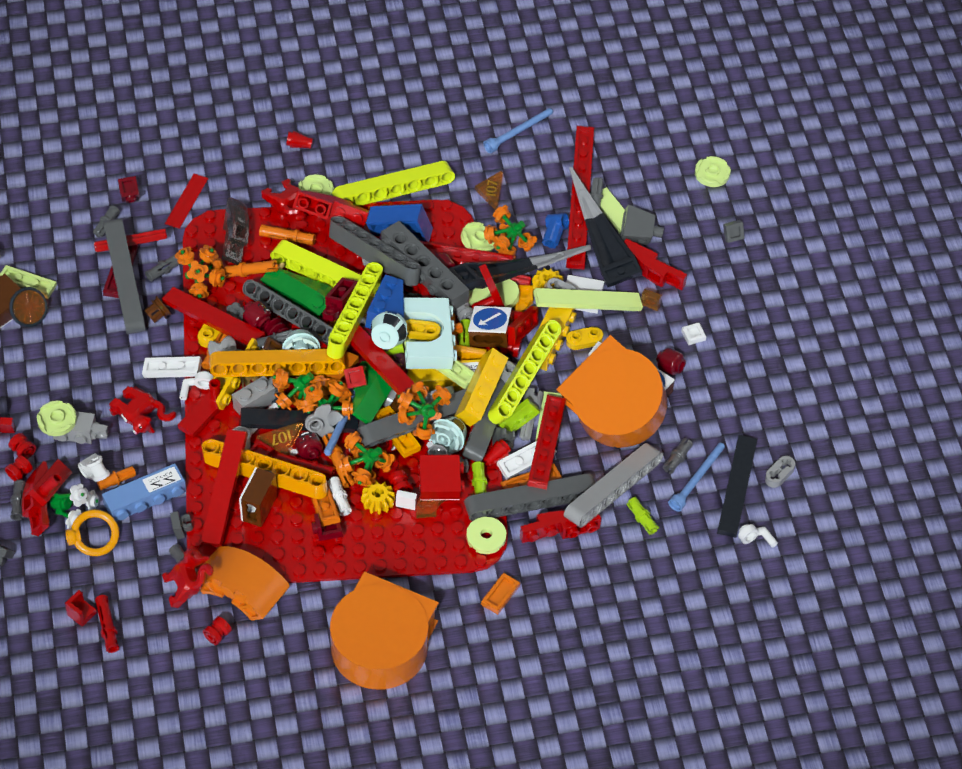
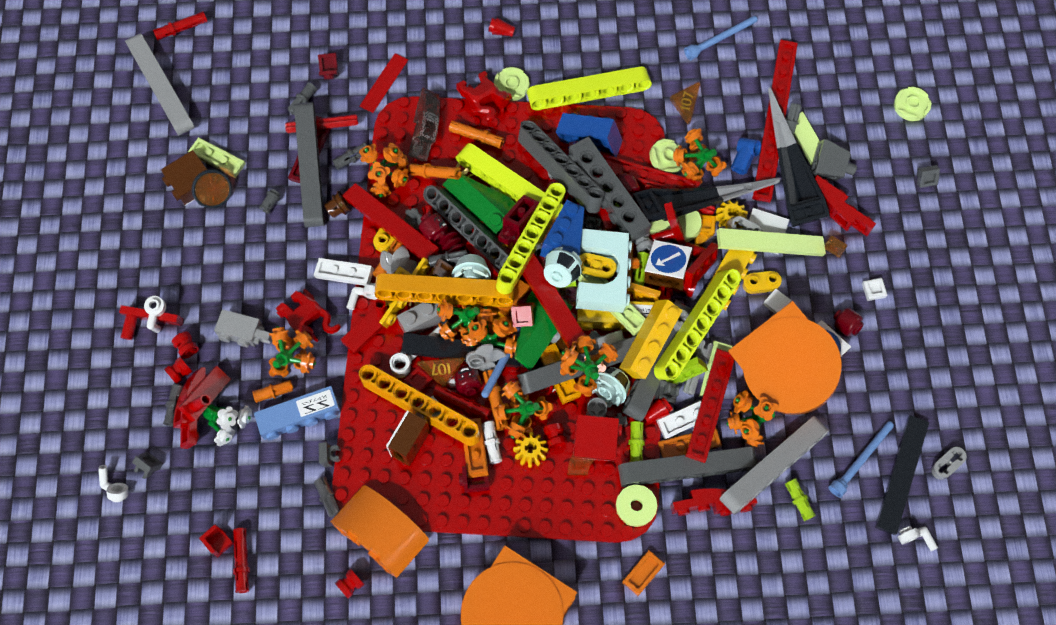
camera: 10 degrees right, 15 degrees up
yellowish green tile [37,400,77,436] -> none
light orange piece [65,509,119,556] -> none
white piece [78,453,110,482] -> none
red animal [162,546,214,608] -> none
red tile [201,429,248,546] -> none
red slope [292,190,369,229] -> none
white tile [396,490,417,510] -> none
flat silver pin [663,438,693,474] -> none
none -> dark grey pin [259,189,281,214]
none -> orange plant [269,326,316,377]
none -> orange plant [726,390,778,447]

